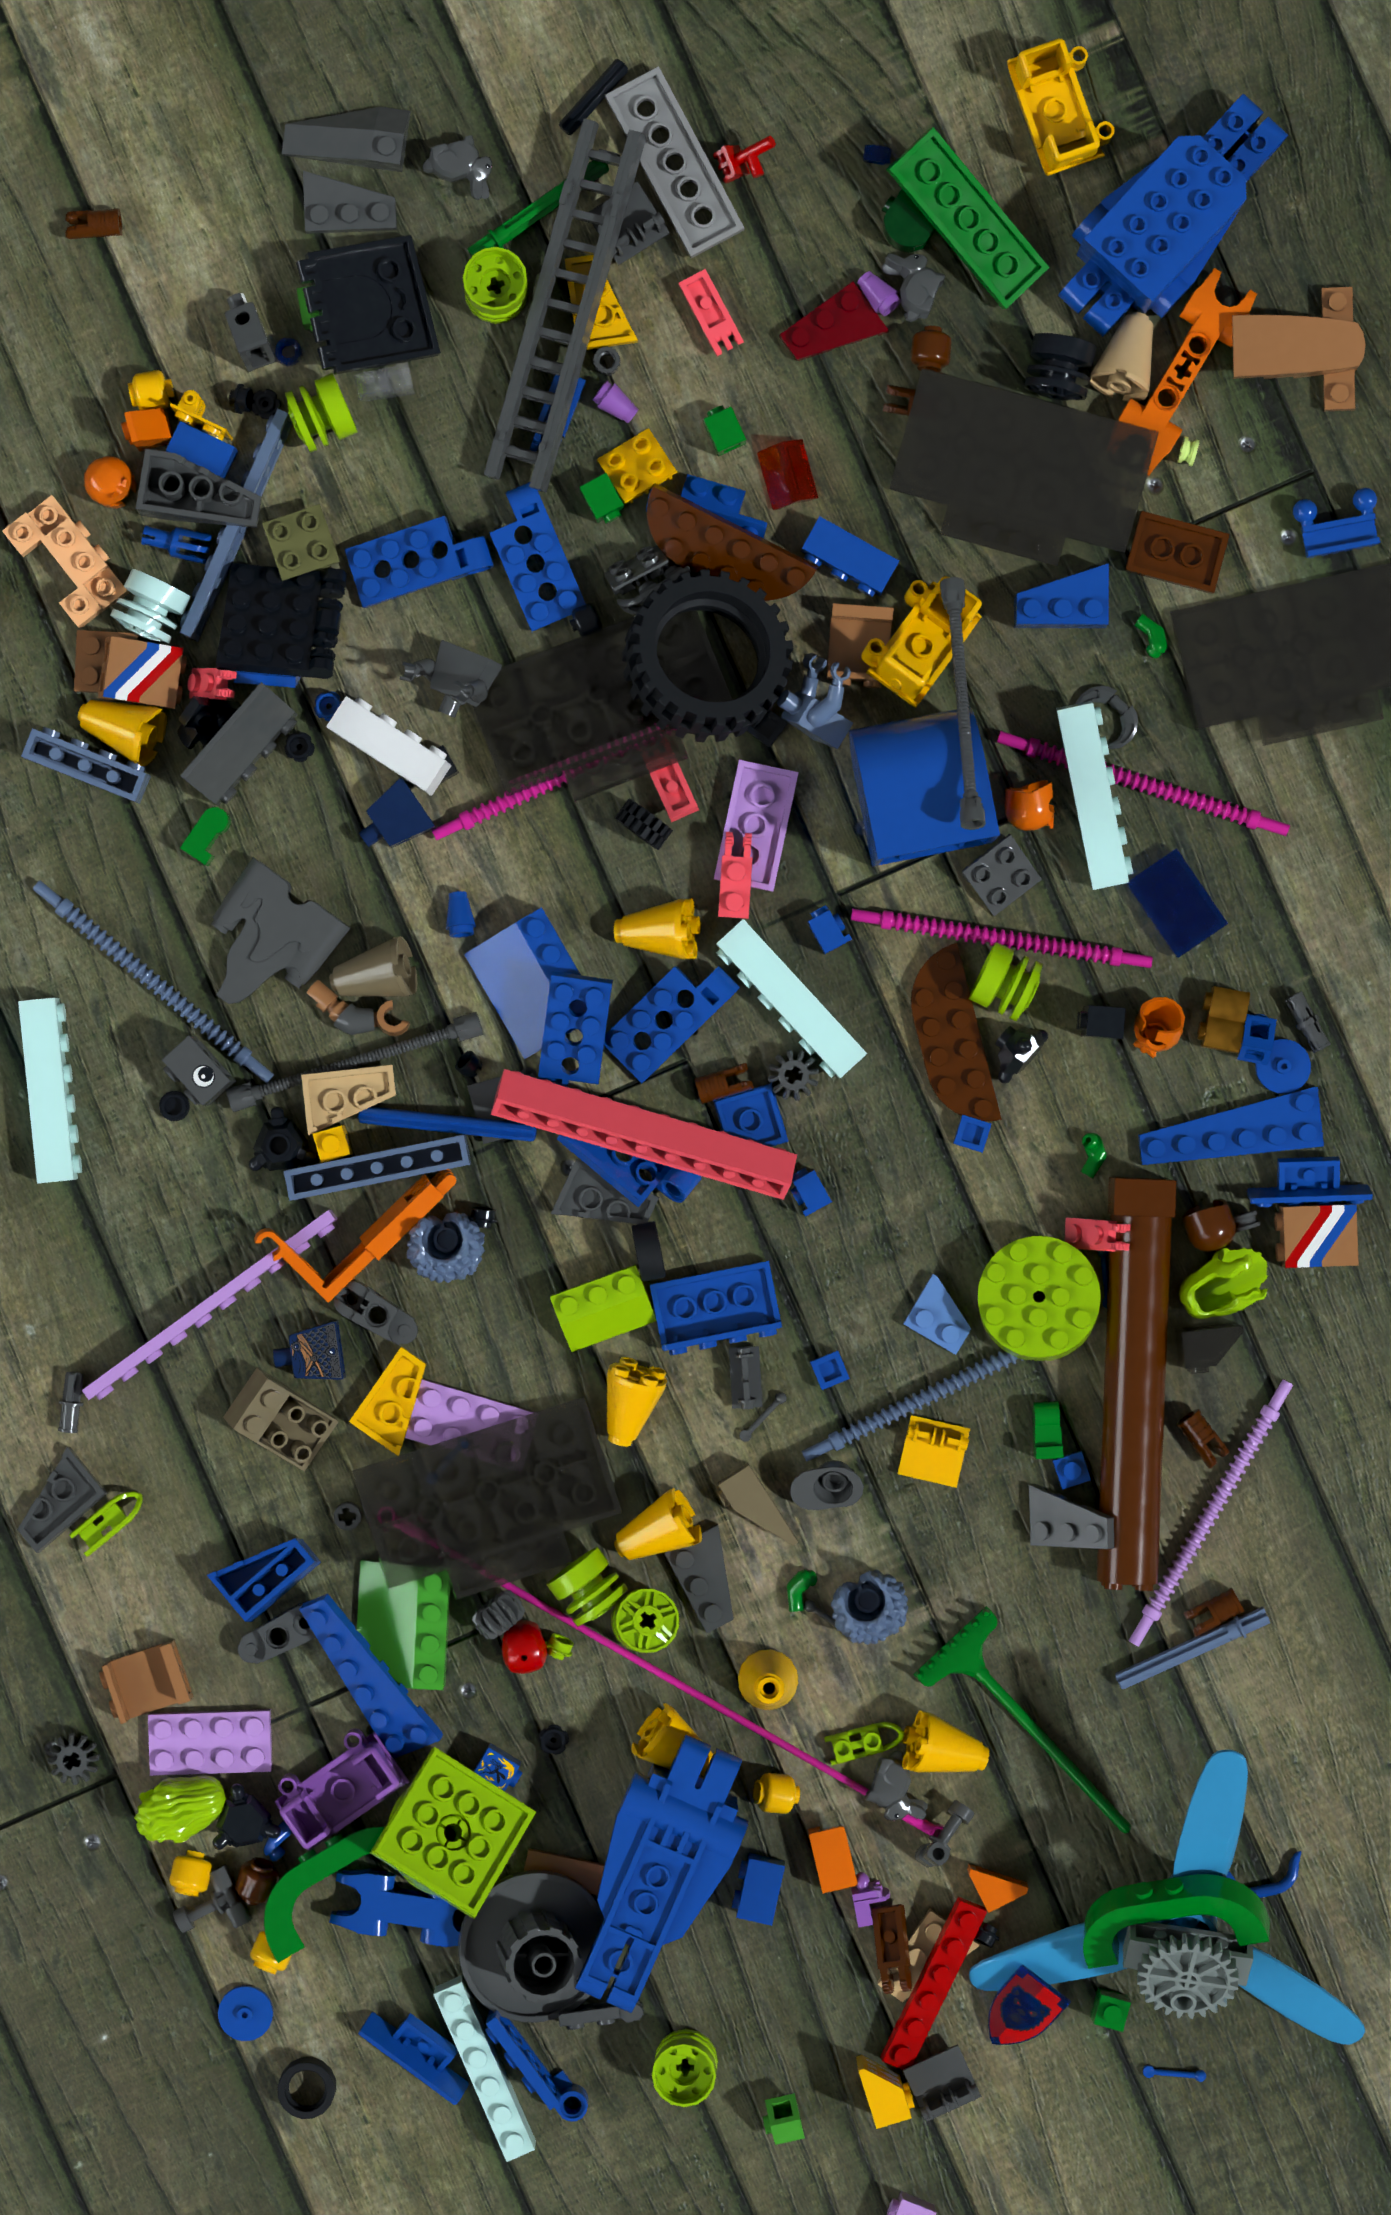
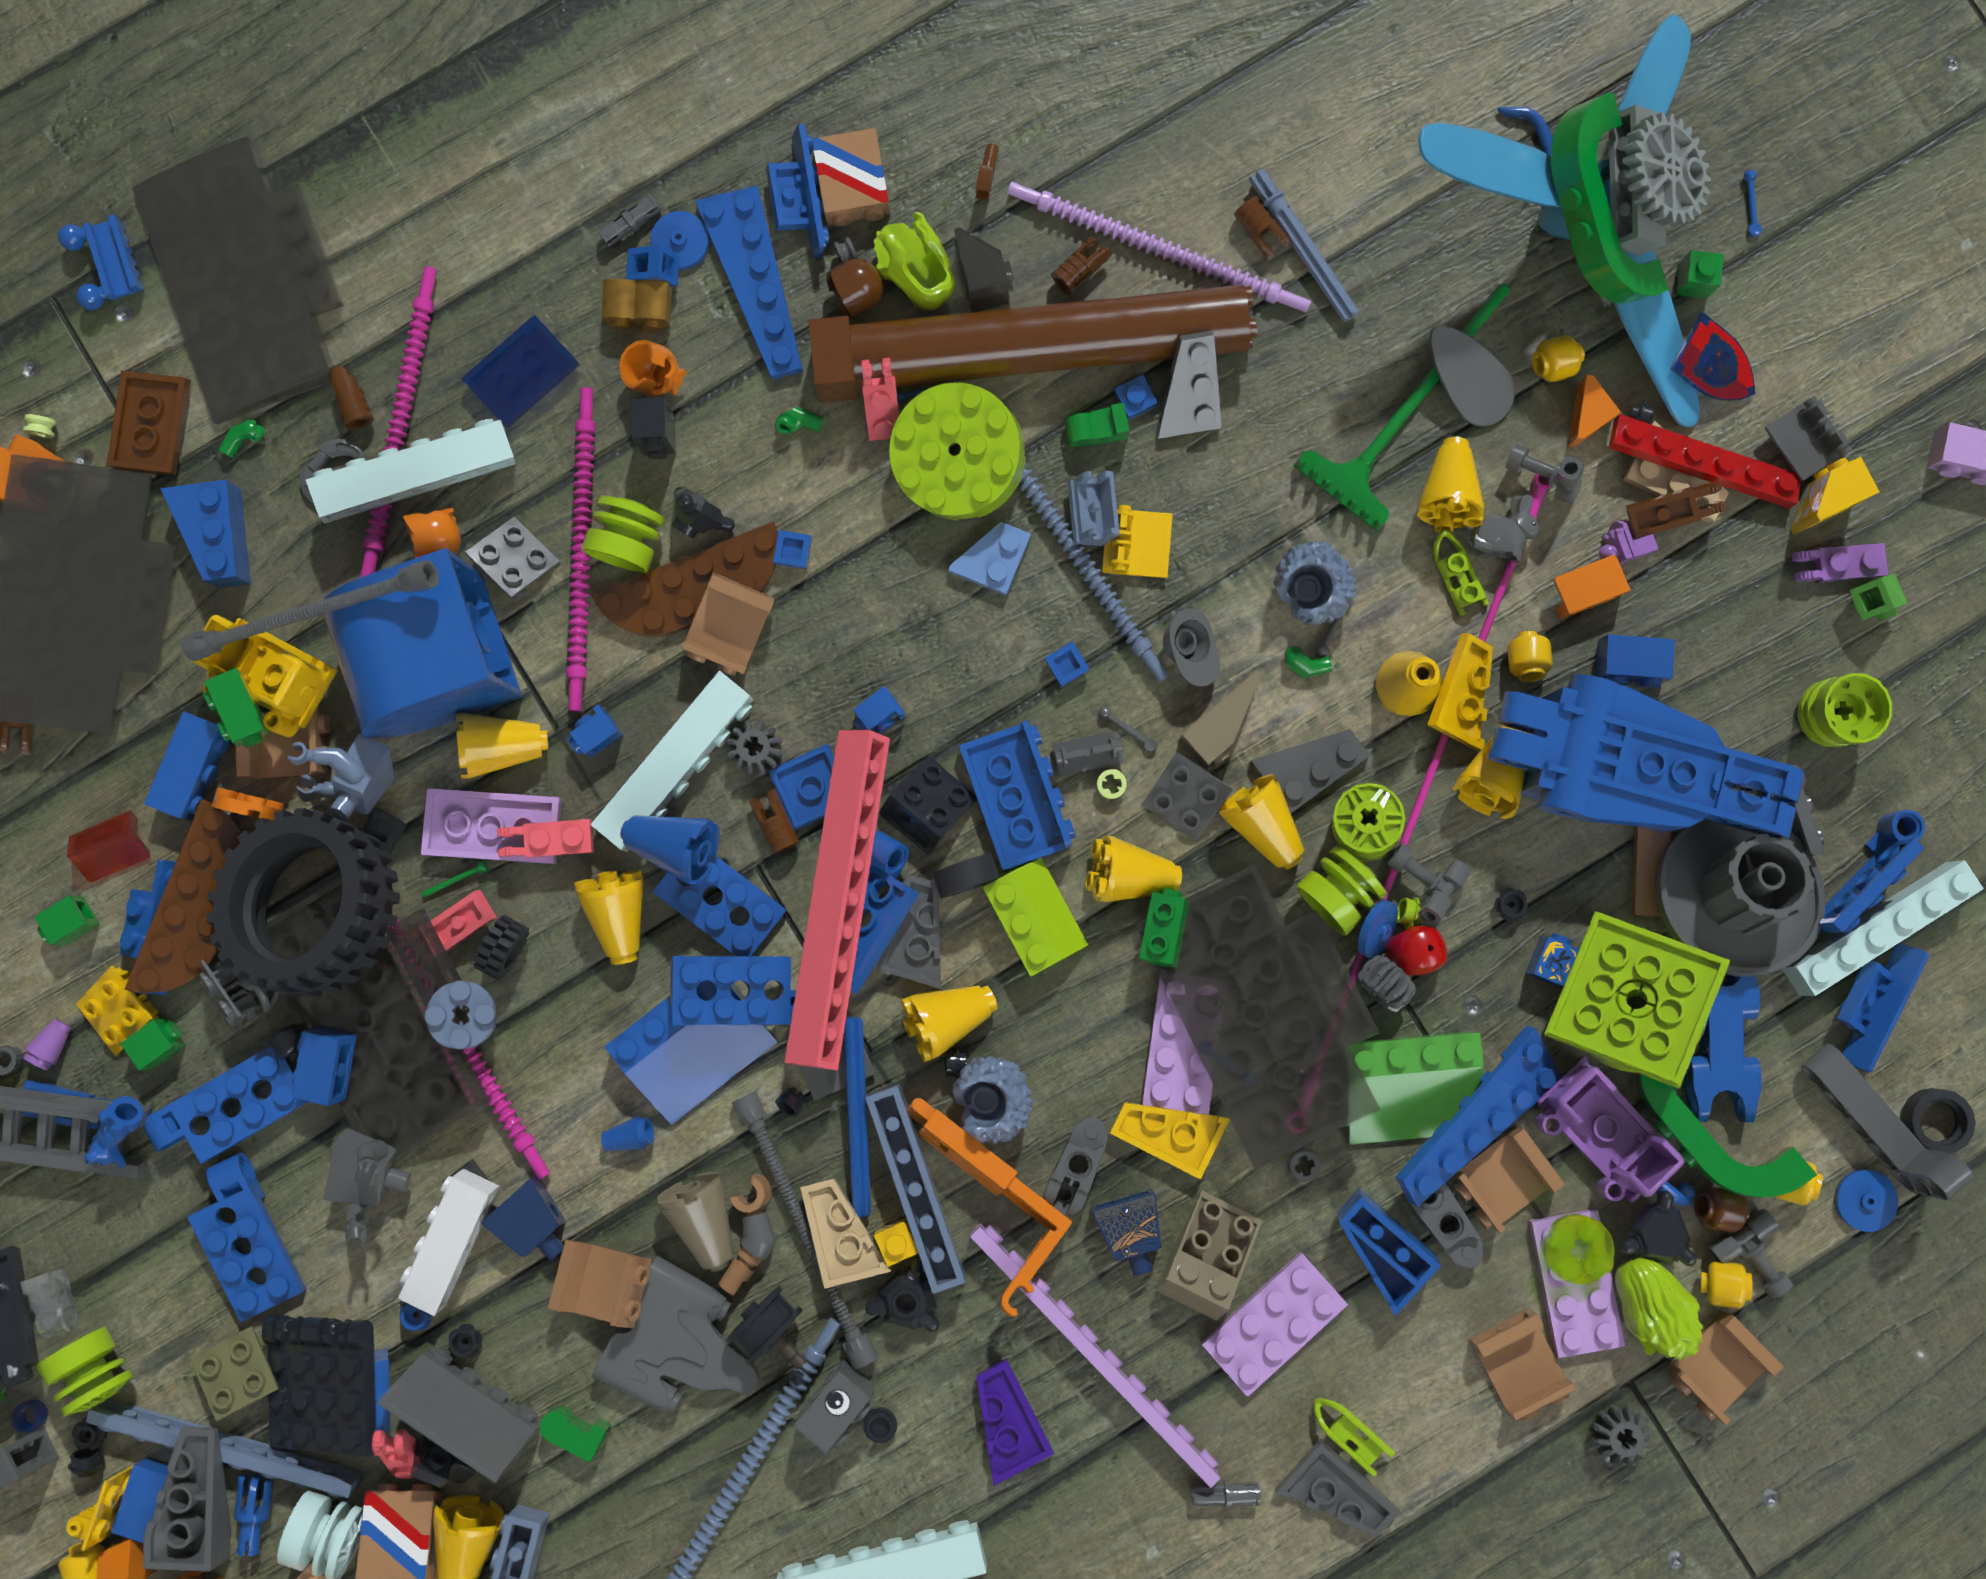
camera: 100 degrees left, 5 degrees down
none -> blue animal [84,1096,144,1169]
none -> green brick [203,668,271,748]
none -> orange plate [212,787,284,821]
none -> blue brick [292,1026,357,1106]
none -> reddish brown hinge [330,365,374,429]
none -> green piece [422,860,489,898]
none -> sand blue plate [425,981,497,1050]
none -> yellow cone [456,712,548,779]
none -> medium nougat panel [548,1240,651,1328]
none -> blue cone [620,815,720,886]
none -> medium nougat panel [682,572,775,676]
none -> black wheel [724,1285,807,1370]
none -> black bracket [878,756,977,855]
none -> yellow cone [900,986,998,1062]
none -> reddish brown bar [975,143,999,200]
none -> dark purple wing [976,1358,1054,1486]
none -> sand blue hinge [1067,471,1120,546]
none -> yellowish green bush [1097,769,1127,799]
none -> green brick [1139,889,1189,969]
none -> dark grey hinge [1142,752,1233,841]
none -> lavender plate [1201,1252,1348,1397]
none -> blue piece [1358,900,1398,959]
none -> dark grey bar [1386,842,1472,925]
none -> yellow wing [1427,633,1493,751]
none -> dark grey shield [1430,326,1515,426]
none -> medium nougat panel [1453,1126,1565,1233]
none -> yellow head [1532,335,1585,382]
none -> clear neon green plate [1542,1214,1614,1285]
none -> medium nougat panel [1666,1311,1784,1426]
none -> medium lavender hinge [1791,543,1888,583]
none -> dark grey beam [1801,1043,1974,1201]

